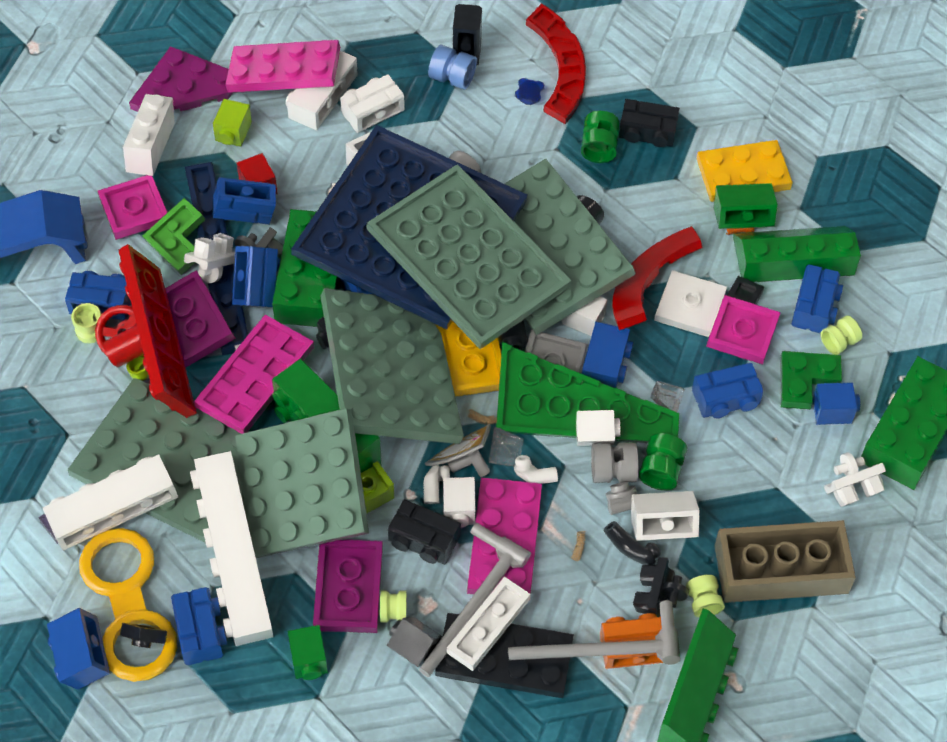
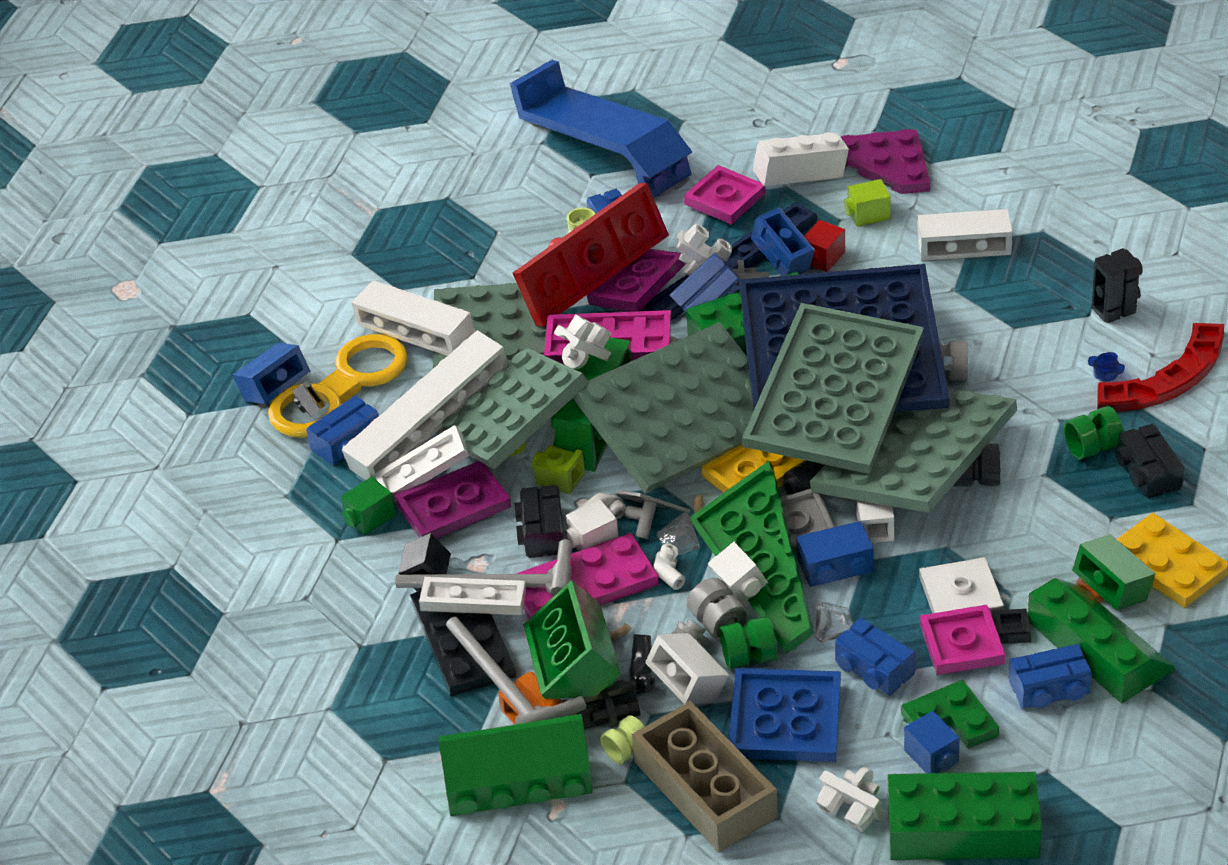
camera: 65 degrees right, 15 degrees down
bright green plate [142,198,205,275] -> none
dark pink plate [225,40,341,92] -> none
white brick [340,75,405,133] -> none
yellowish green wheel [380,590,407,623] -> none
medium blue wheel [428,44,477,90] -> none
red tile [612,226,703,330] -> none
yellowish green wheel [820,316,862,355] -> none
none -> white plate [375,425,470,501]
none -> green slope [523,580,621,699]
none -> white hips [554,314,612,370]
none -> blue plate [729,668,841,762]

